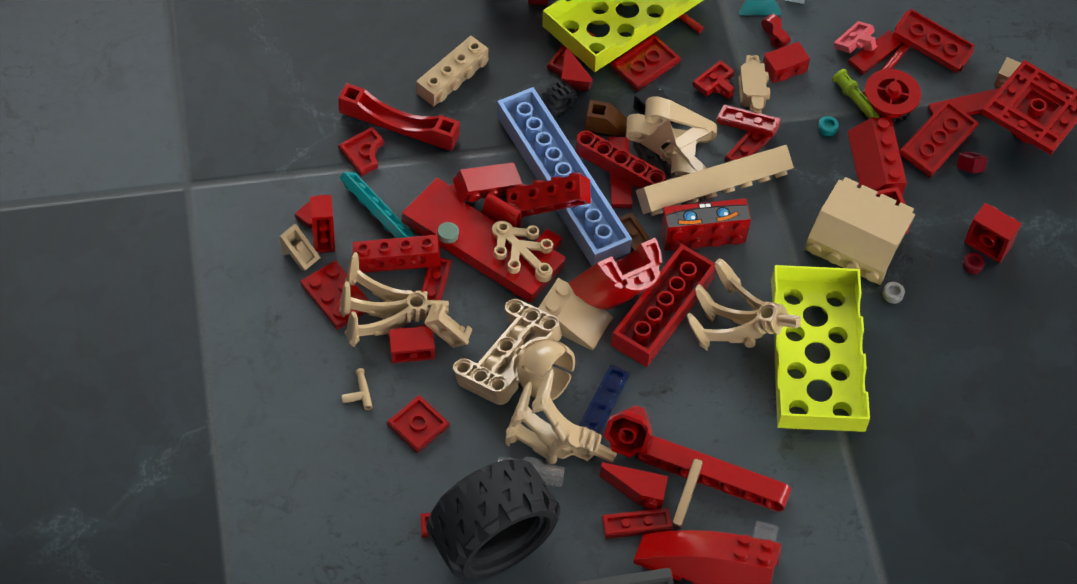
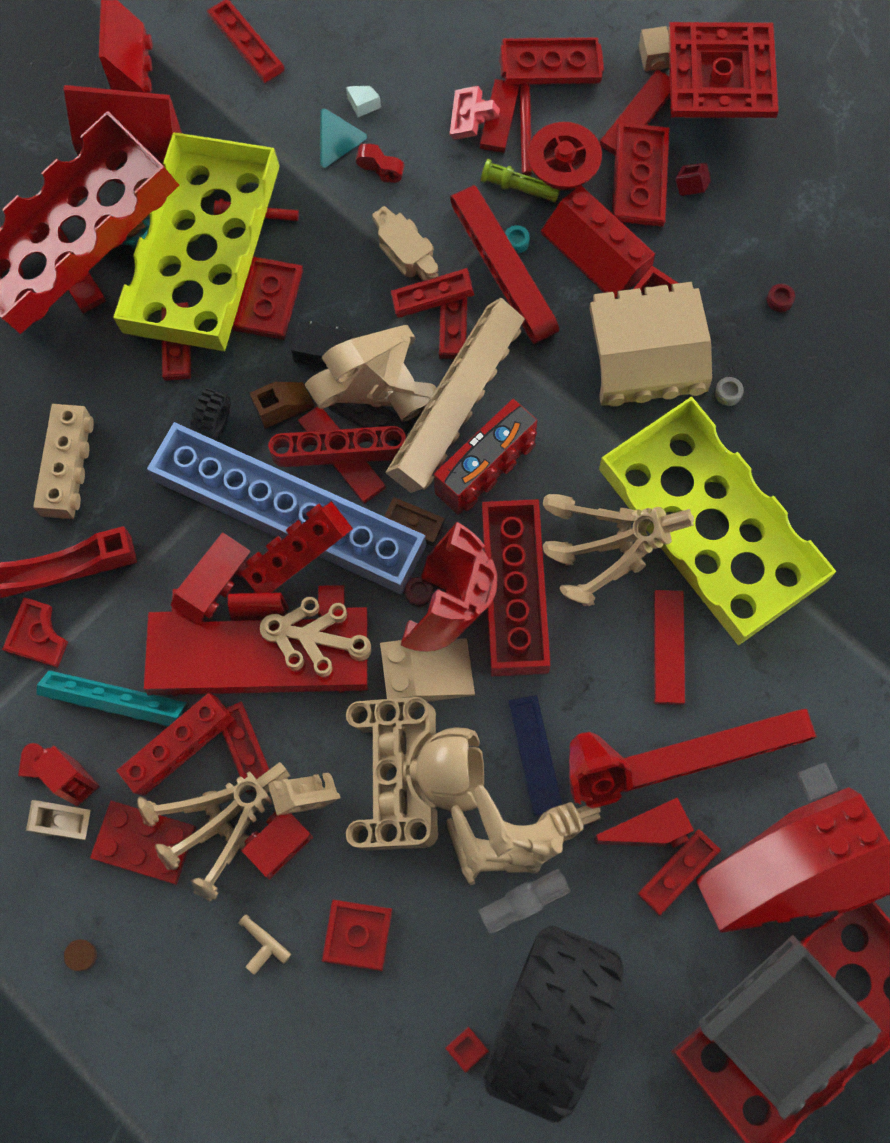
camera: 30 degrees left, 15 degrees up
sand green tile [437,222,459,243] -> none
red slope [561,49,593,91] -> none
tan tile [673,459,703,528] -> none
red hinge [692,61,735,99] -> none
red brick [762,42,810,83] -> none
red brick [964,203,1022,263] -> none
none -> reddish brown tile [64,939,97,971]
none -> red beam [450,185,559,343]
none -> red tile [654,590,685,705]

